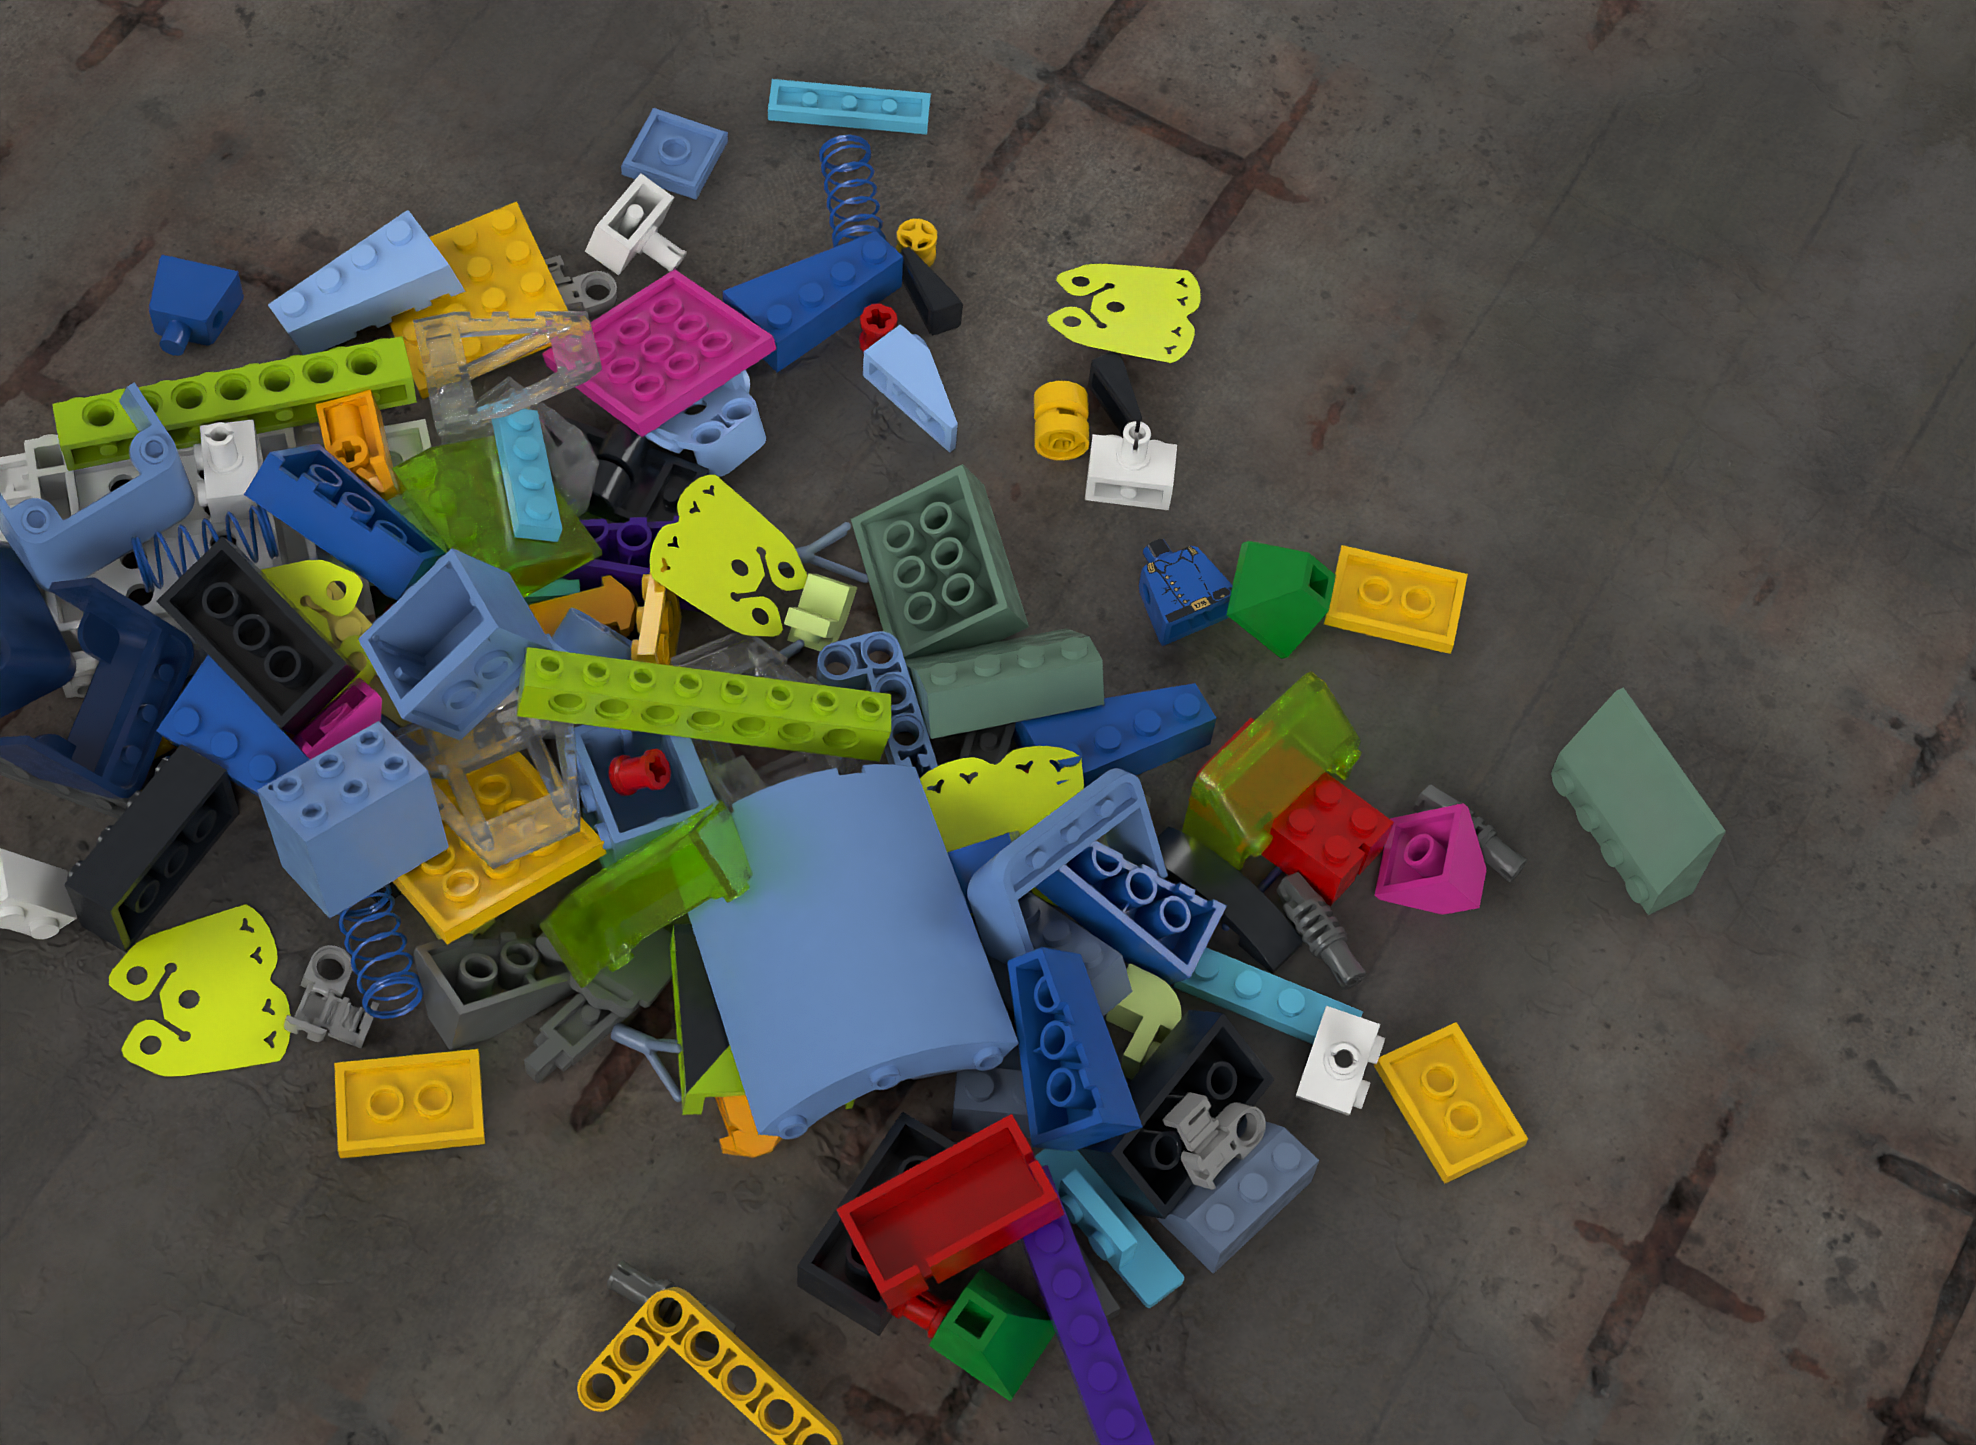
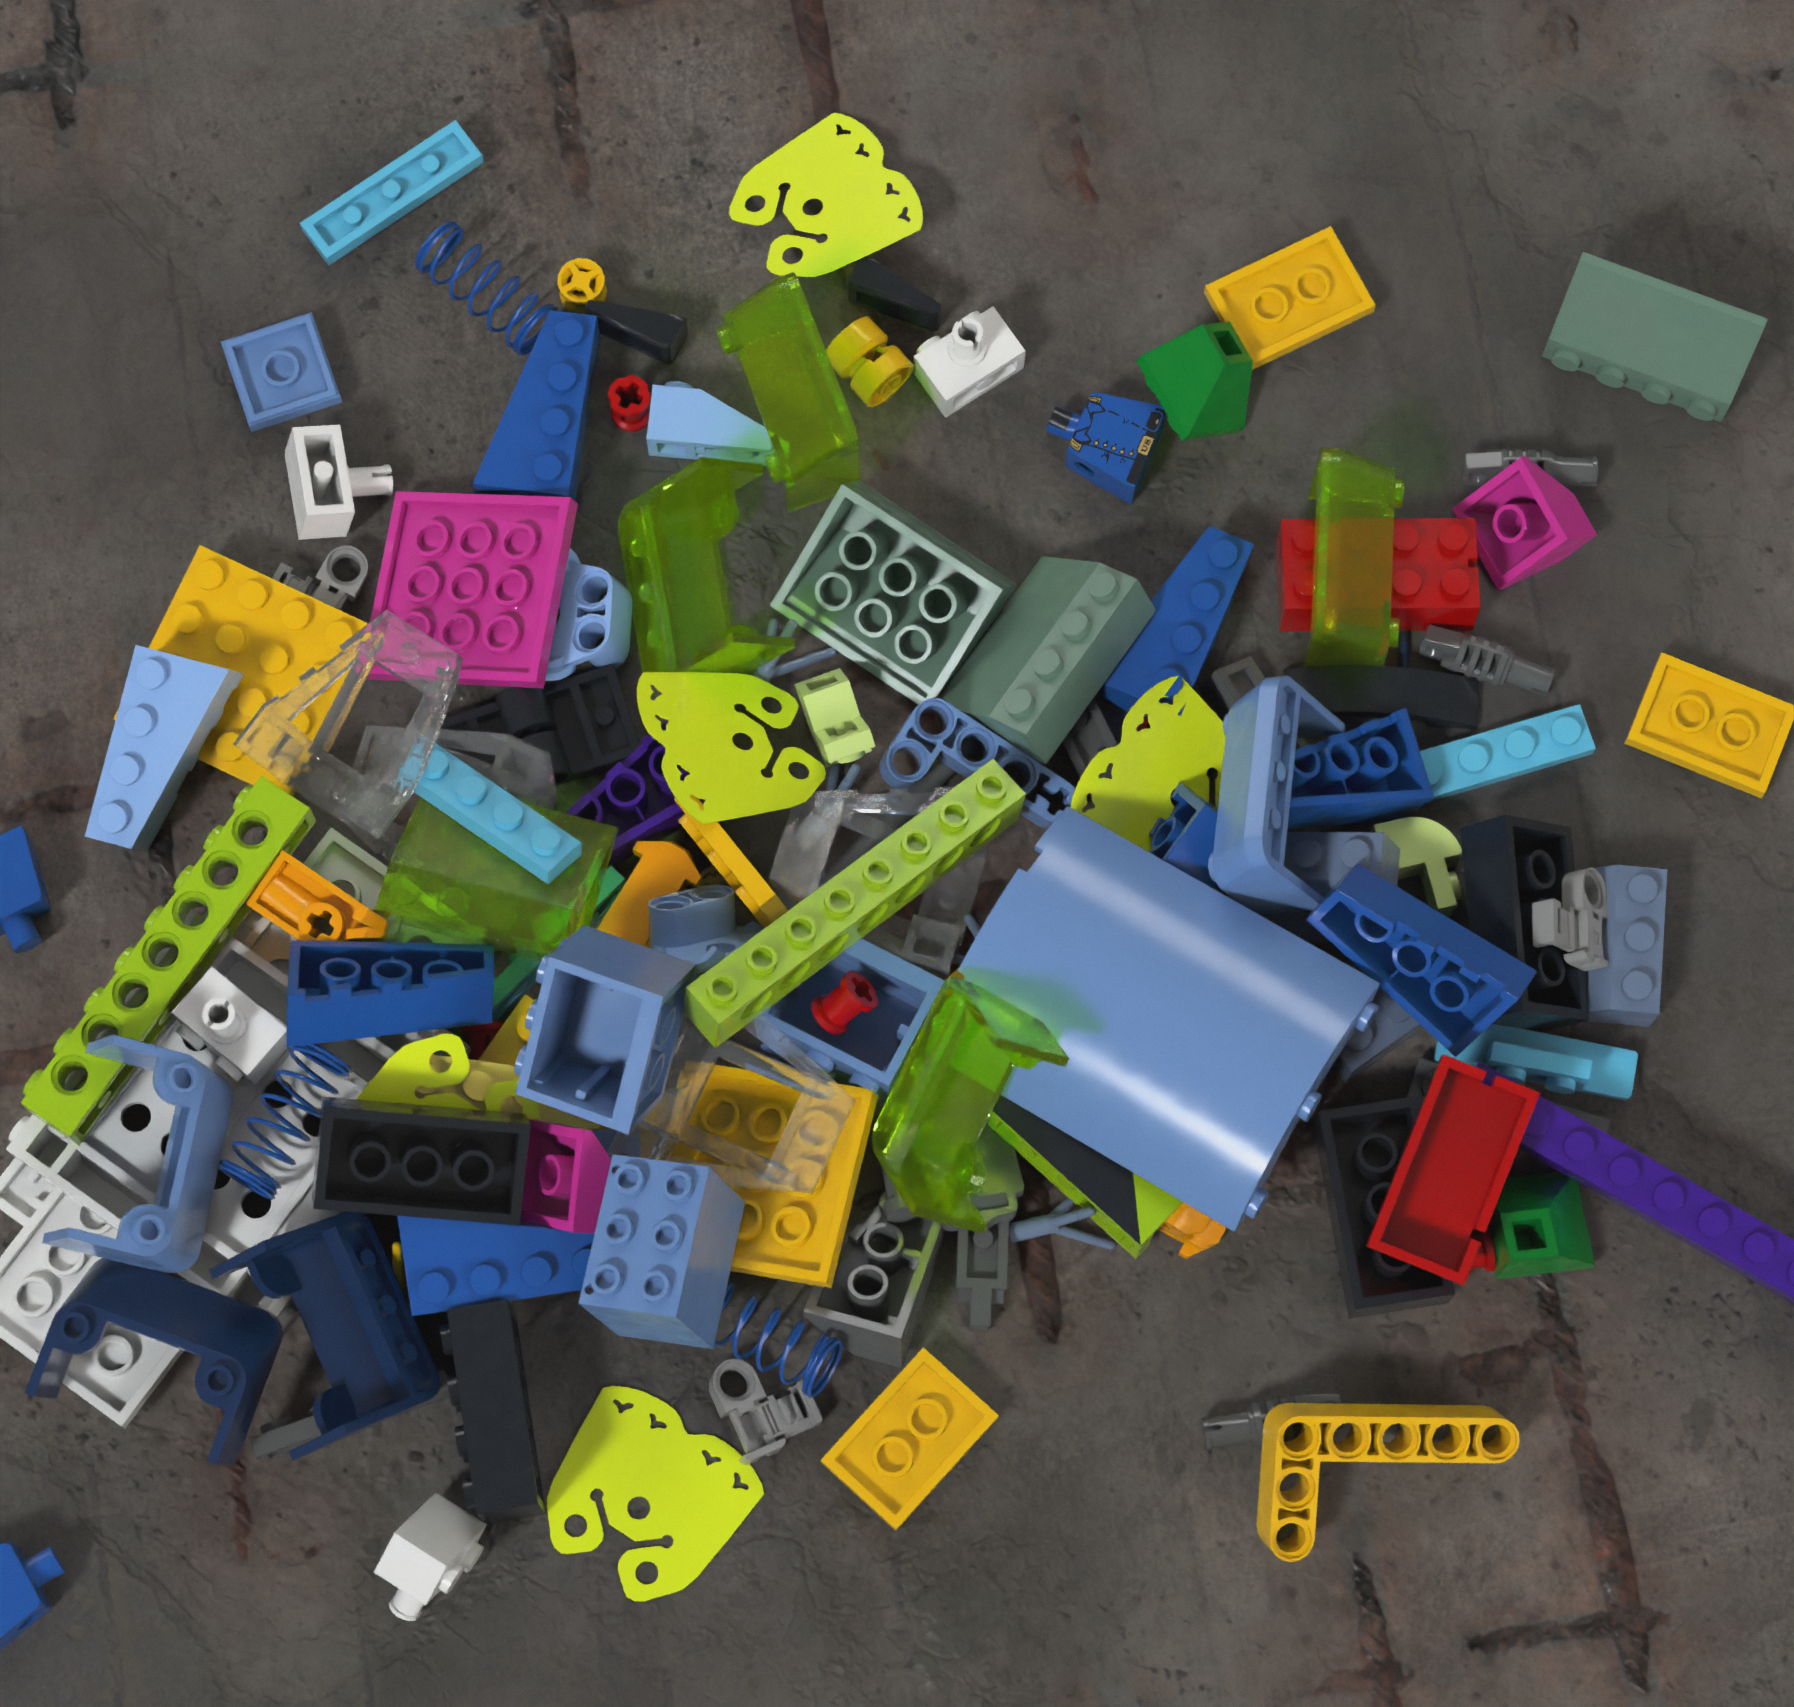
camera: 35 degrees left, 15 degrees up
white brick [1295,1006,1385,1116] -> none
none -> clear neon green windscreen [618,457,795,674]
none -> clear neon green windscreen [716,272,860,512]

